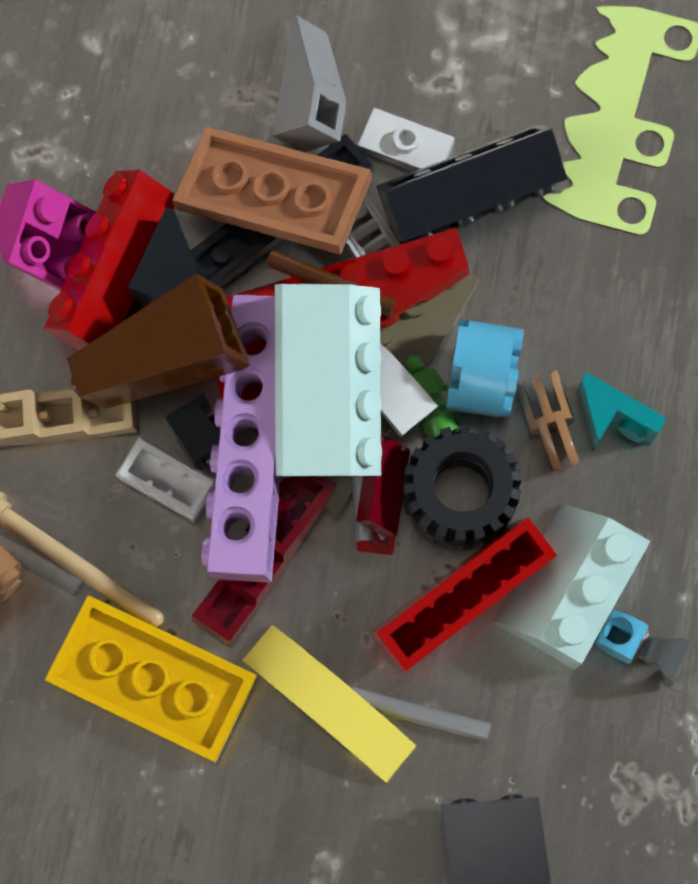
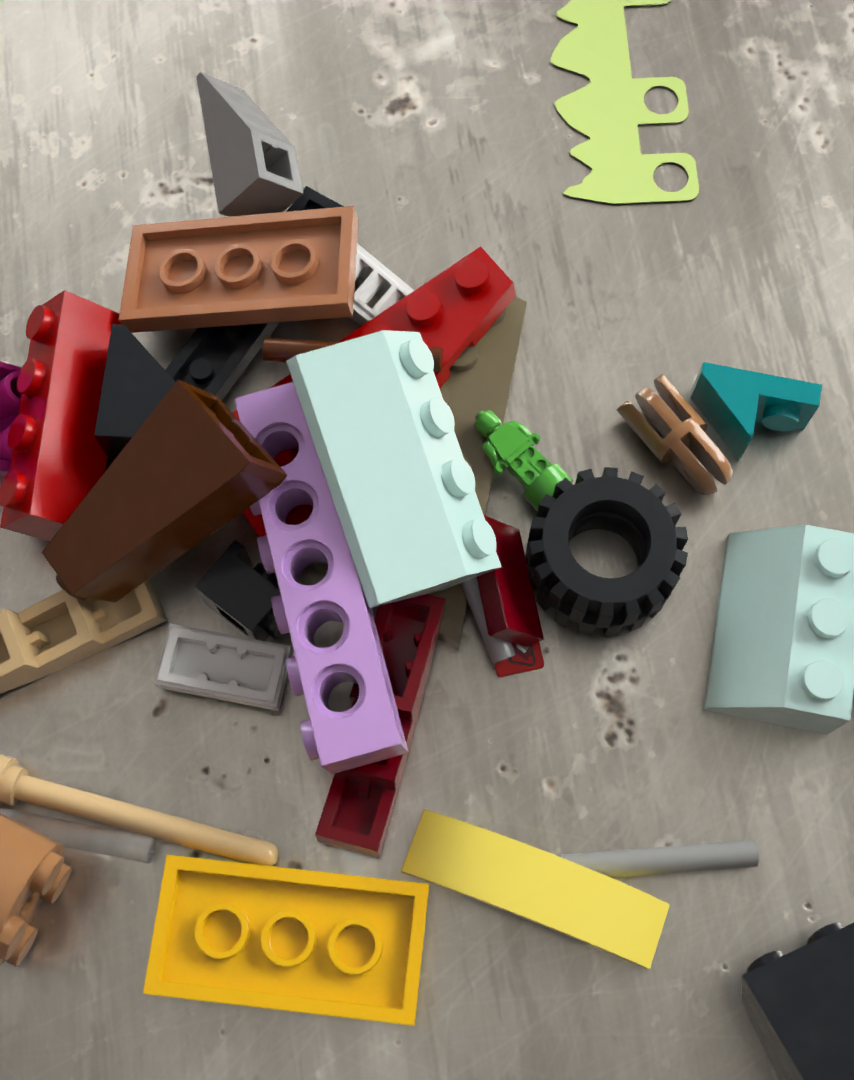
camera: 20 degrees left, 5 degrees down
white plate [358,108,455,172] -> none
red brick [369,517,558,672] -> none
black brick [376,124,567,242] -> none
white slope [380,343,438,437] -> none
medium azure brick [446,319,524,418] -> none

